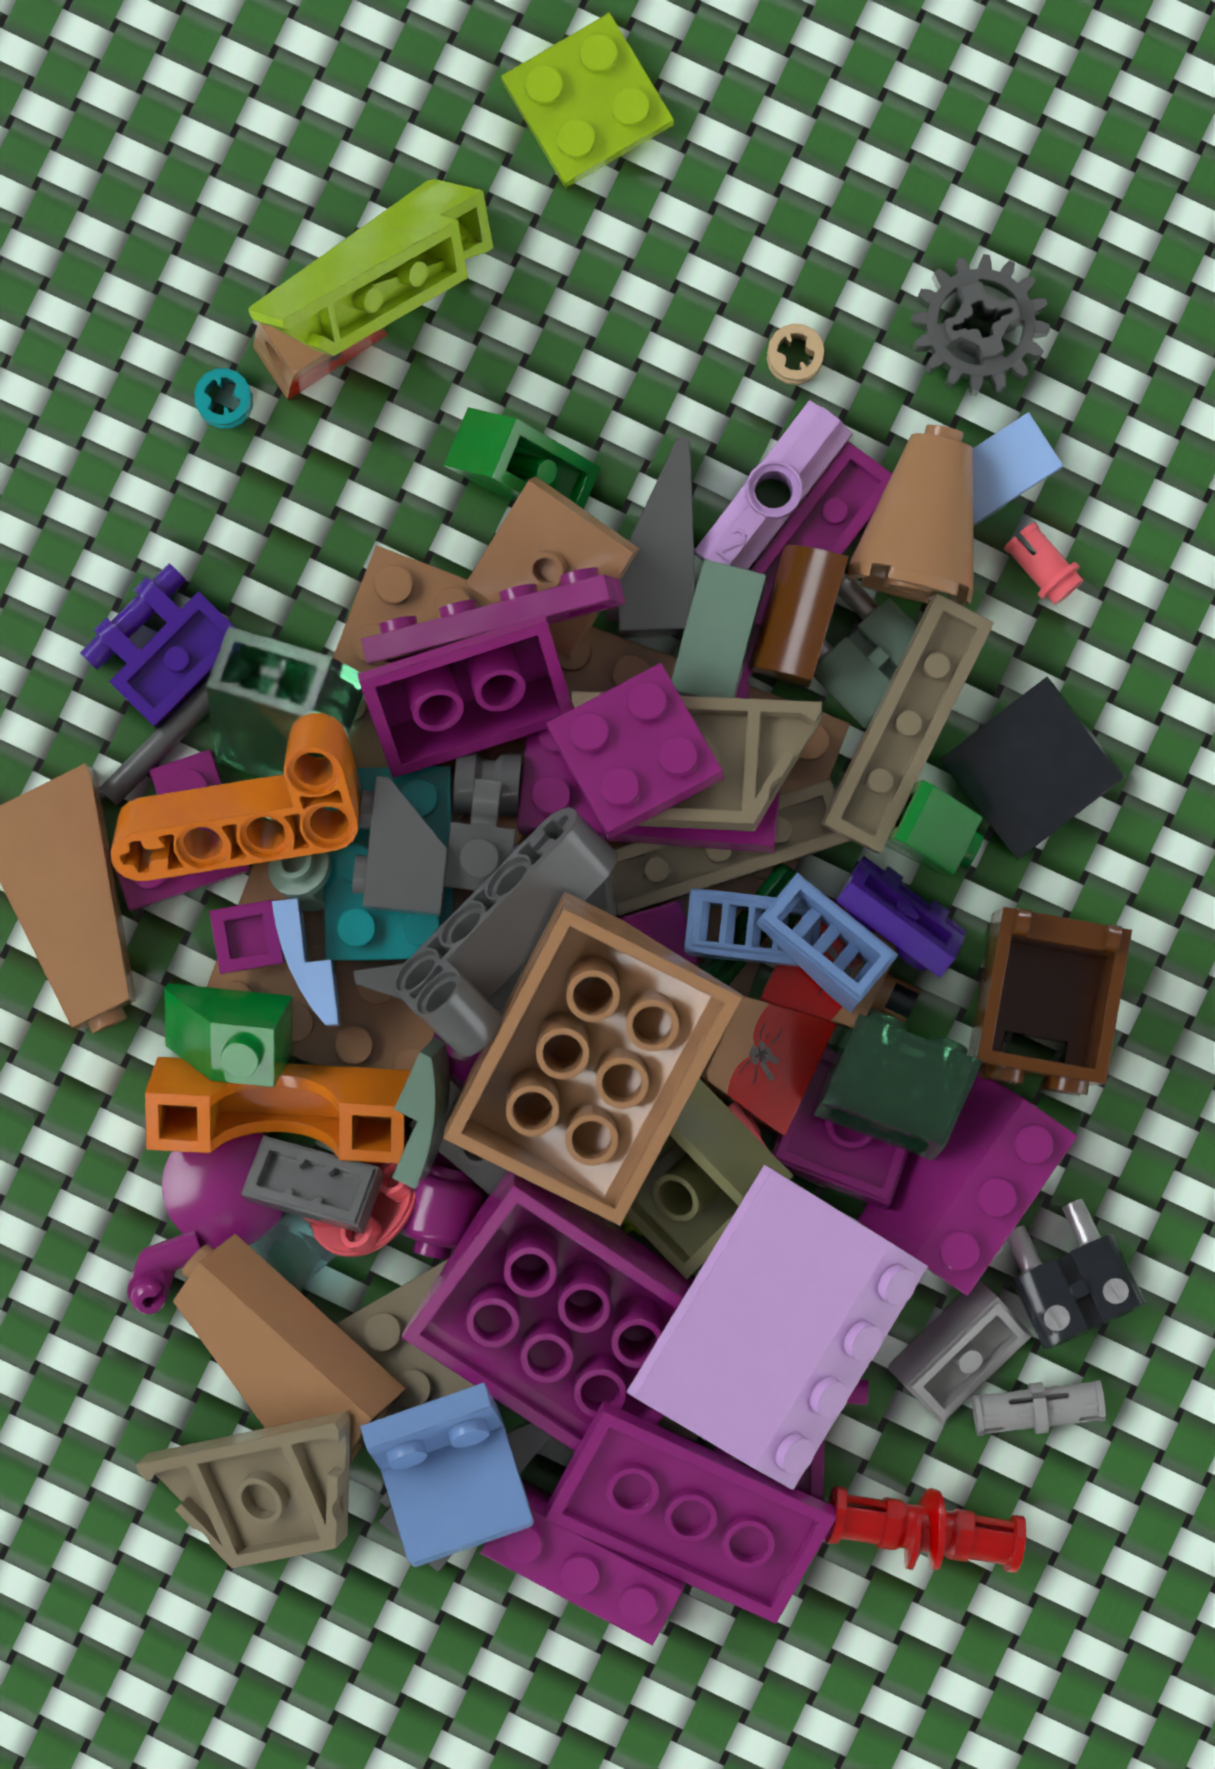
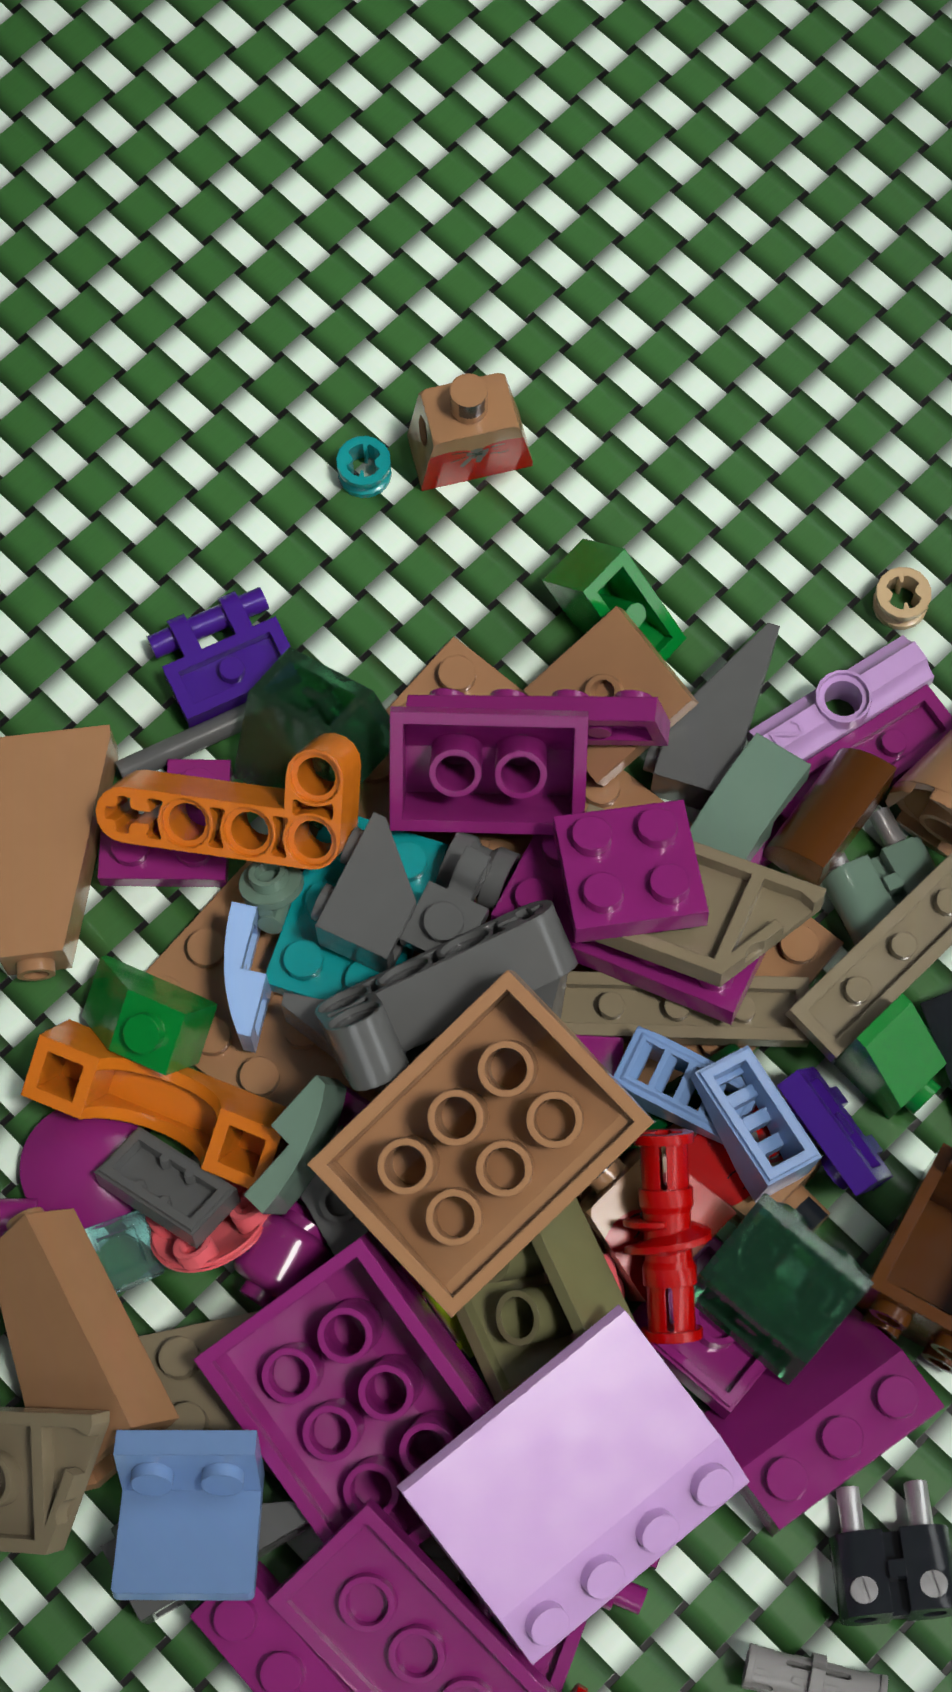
camera: 20 degrees right, 15 degrees down
magenta plate [209,899,285,975] -> none
lime wedge [248,179,493,356] -> none
lime plate [501,12,674,189] -> none
light grey slope [888,1280,1033,1424] -> none
none -> red piece [623,1129,712,1344]

